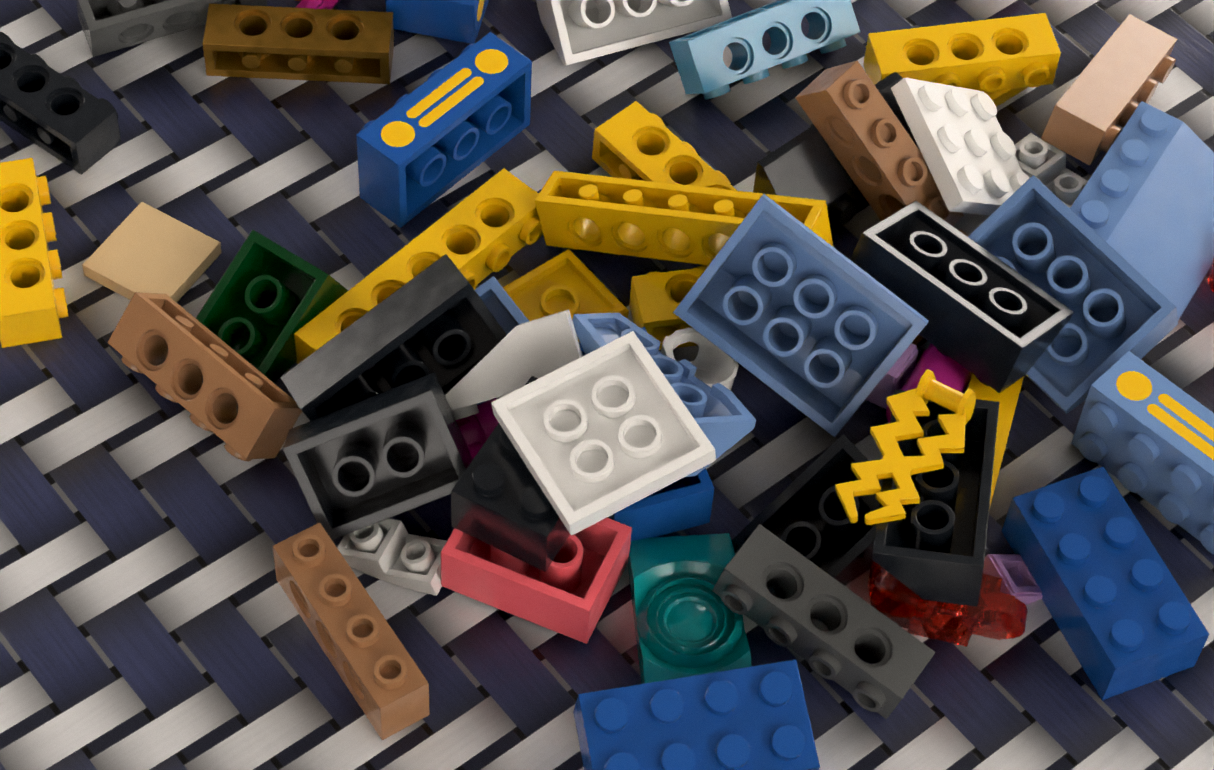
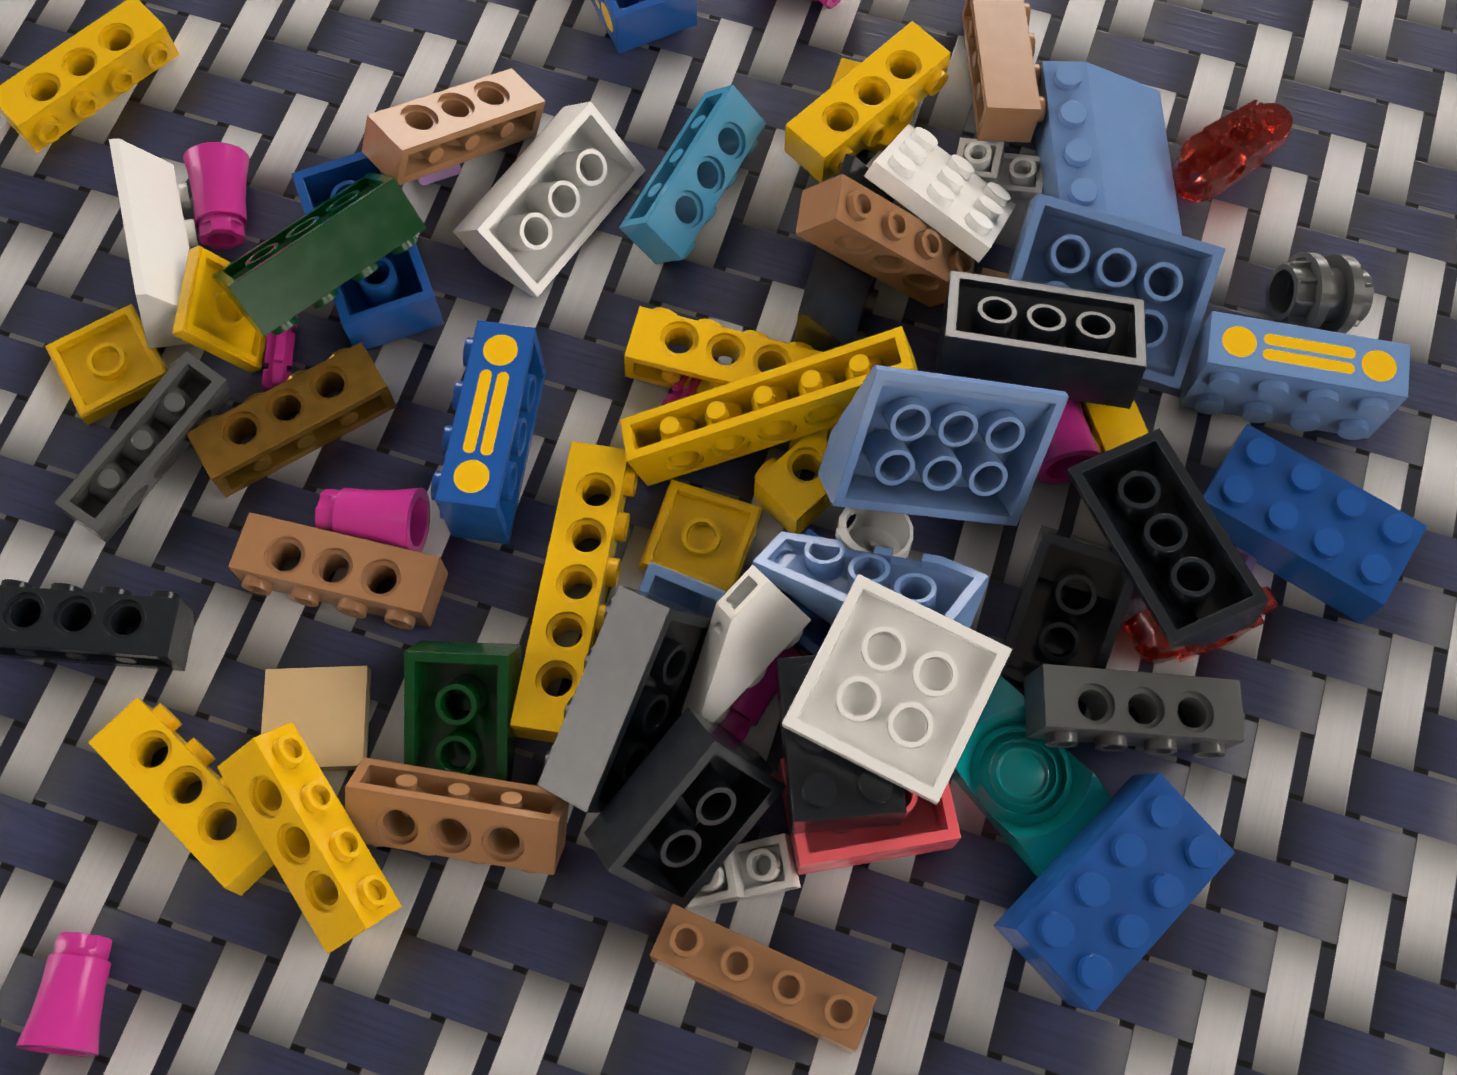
camera: 30 degrees left, 15 degrees up
yellow piece [835,369,976,525] -> none
none -> yellow brick [217,722,403,954]
none -> medium nougat brick [228,512,448,630]
none -> dark pink plant [315,488,430,552]

